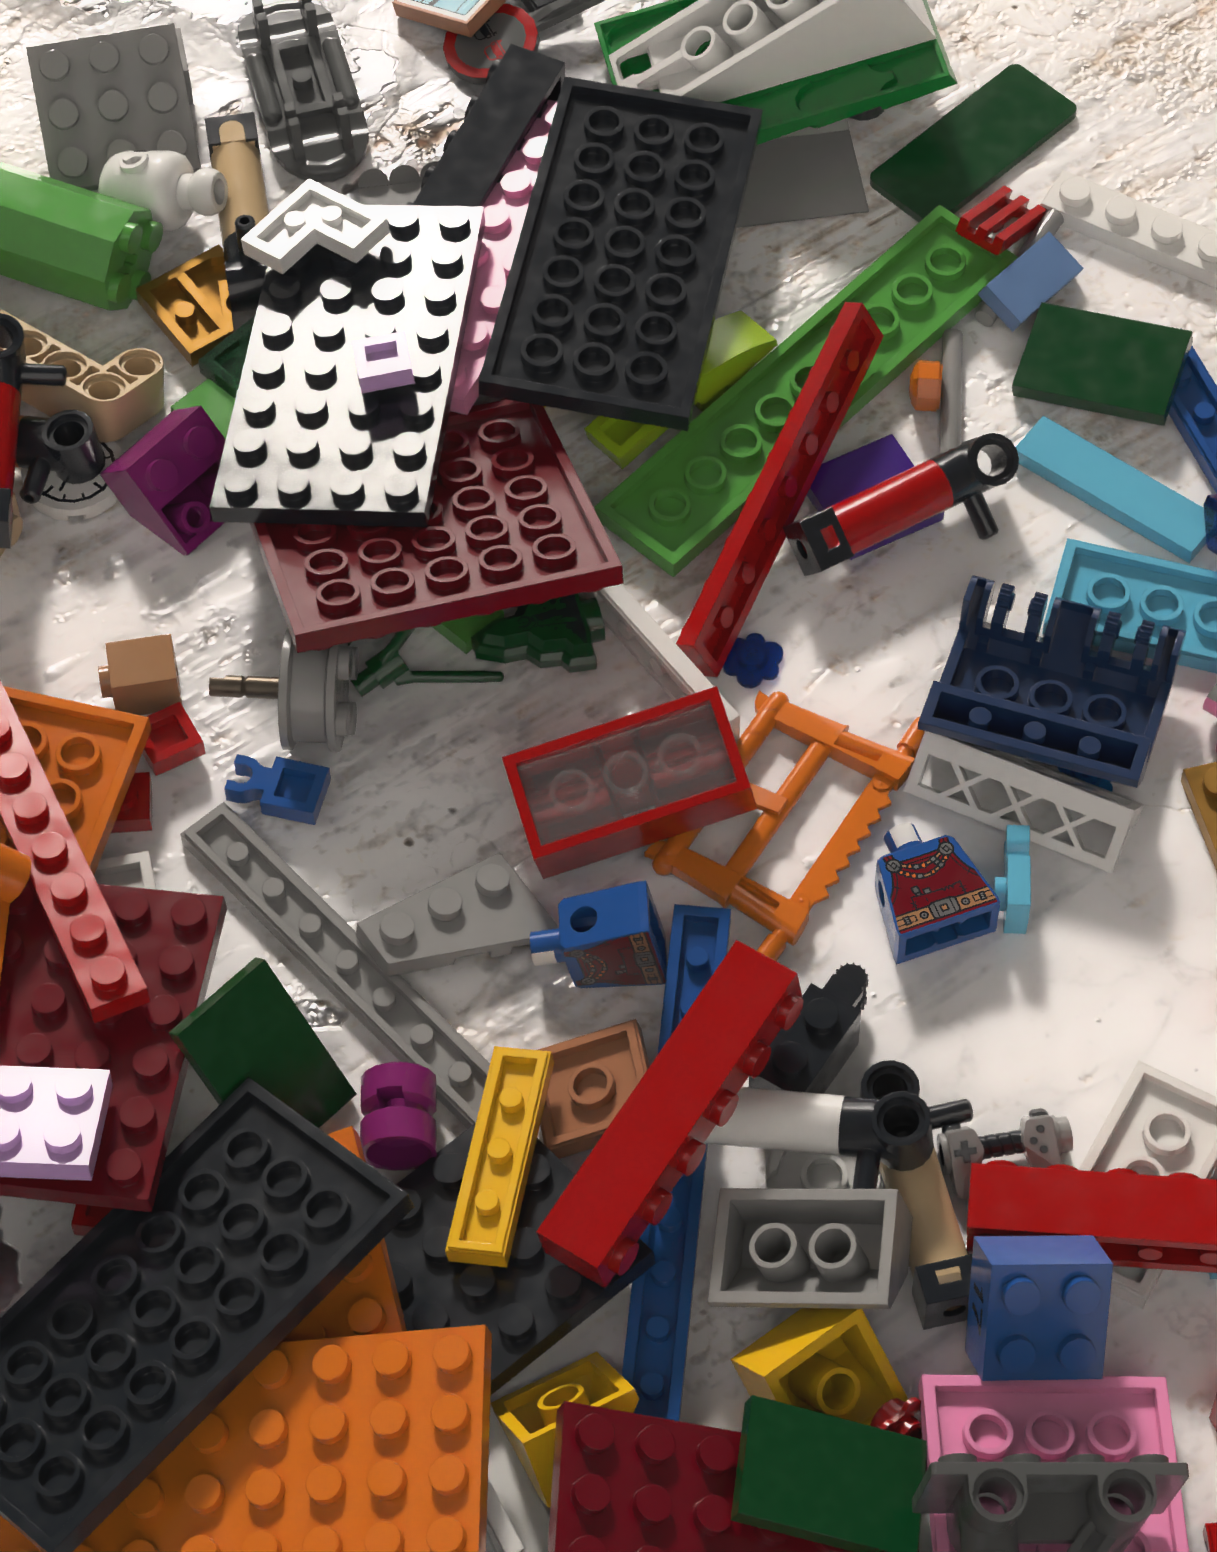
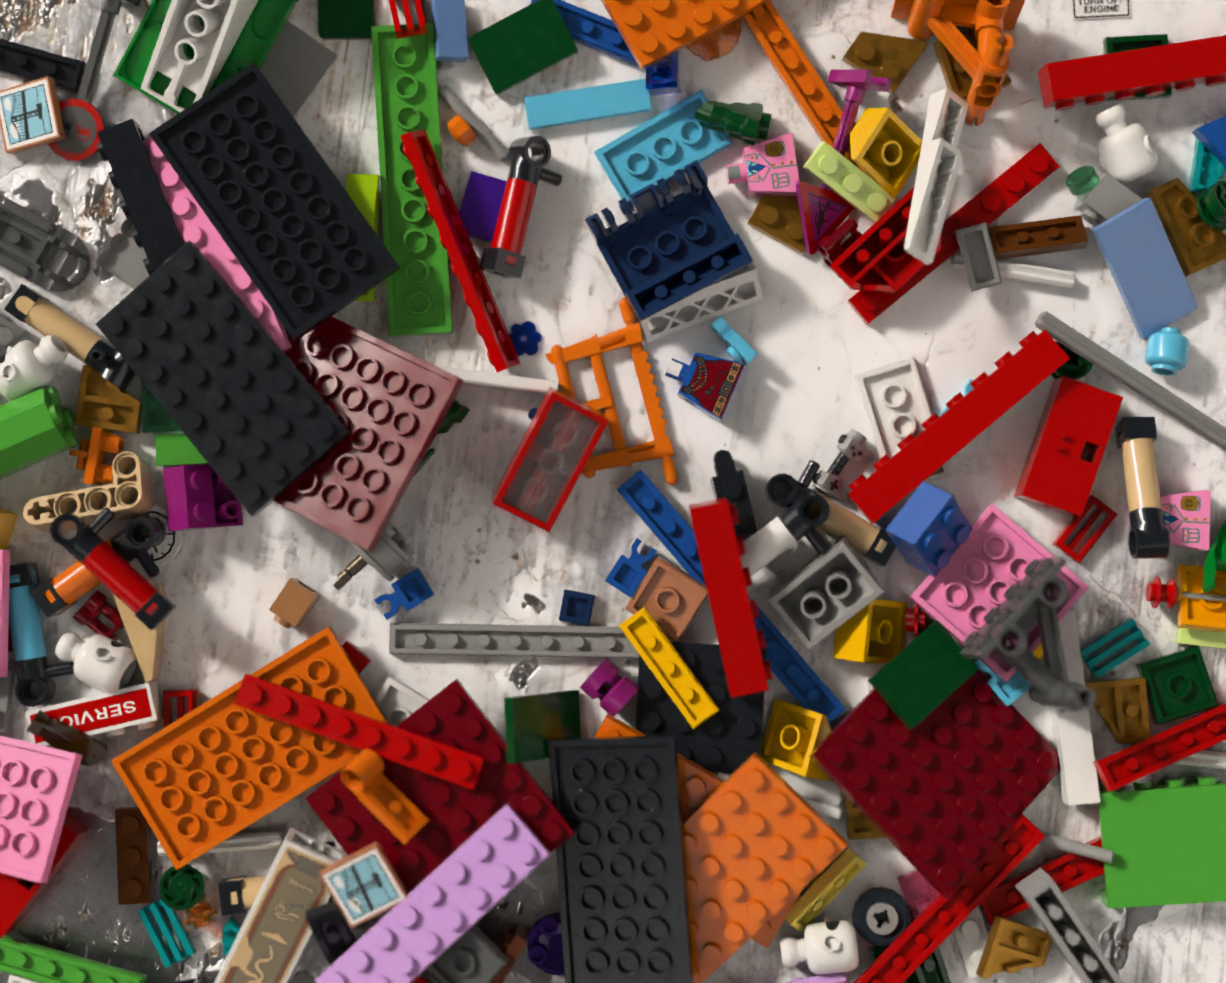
camera: 45 degrees left, 30 degrees up
red plate [142,701,206,776] -> none
white plate [241,179,390,274] -> none
plate [352,331,415,393] -> none
light grey wing [356,852,559,977] -> none
blue torso [530,881,667,988] -> none
none -> orange hips [69,427,125,486]
none -> dark blue tile [559,589,595,626]
none -> blue plate [605,538,657,597]

